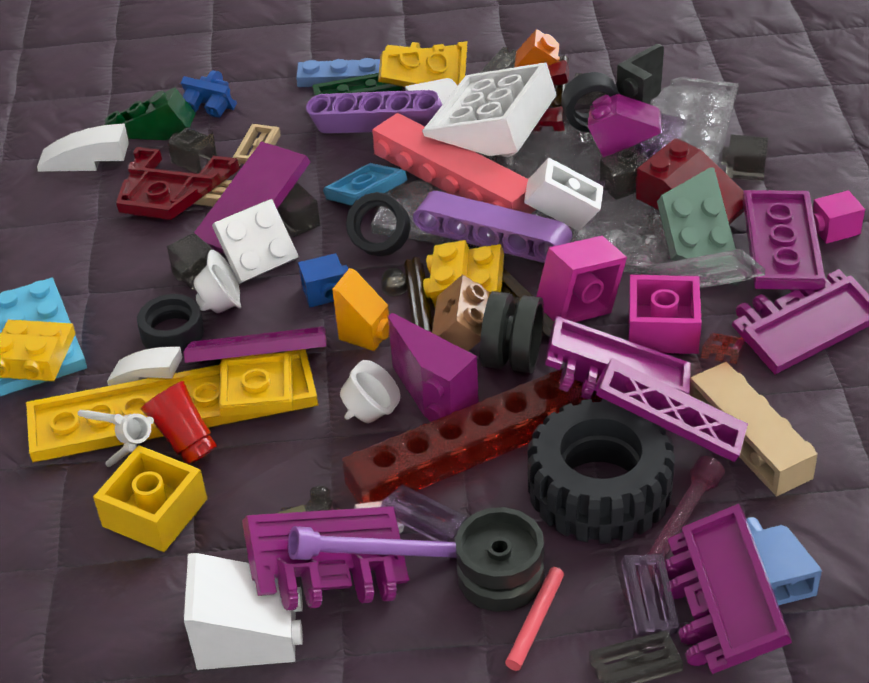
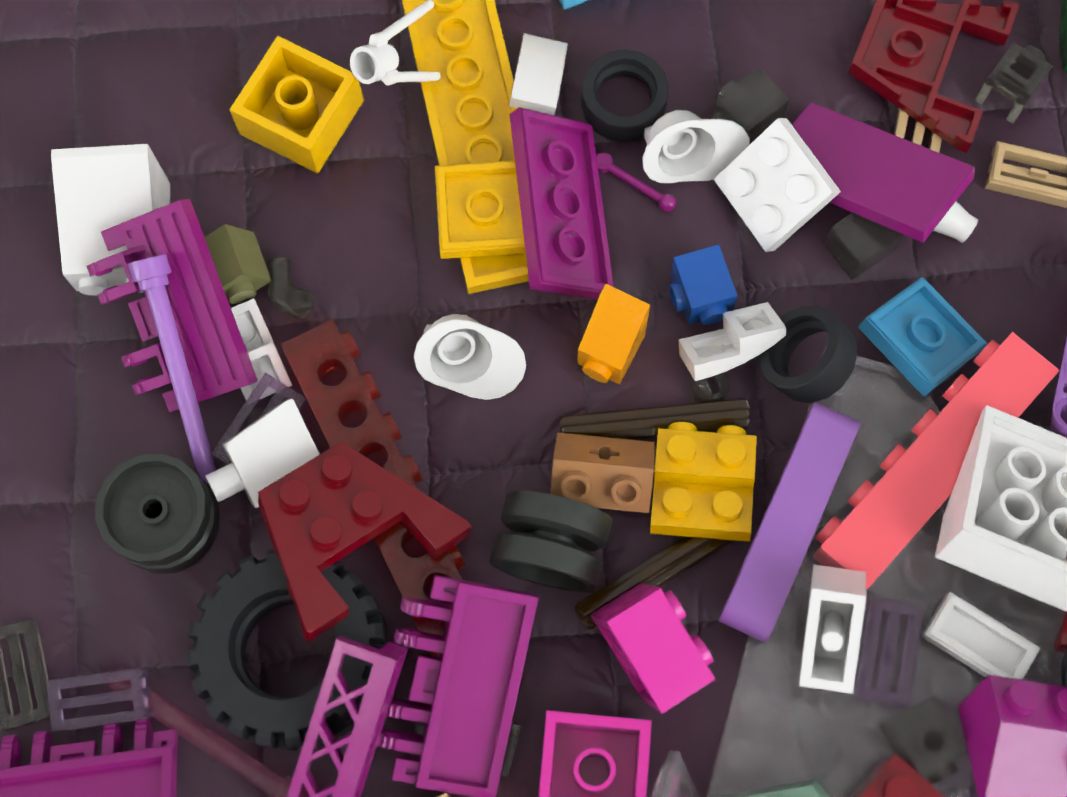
camera: 90 degrees right, 30 degrees up
red plant [140,381,217,465] -> none
magenta slope [388,313,479,432] -> none
coral bar [505,567,564,671] -> none
none -> white torso [205,398,320,508]
none -> dark red wing [258,442,472,642]
none -> magenta hinge [596,153,677,212]
none -> white slope [678,302,786,381]
none -> white tile [921,592,1040,680]

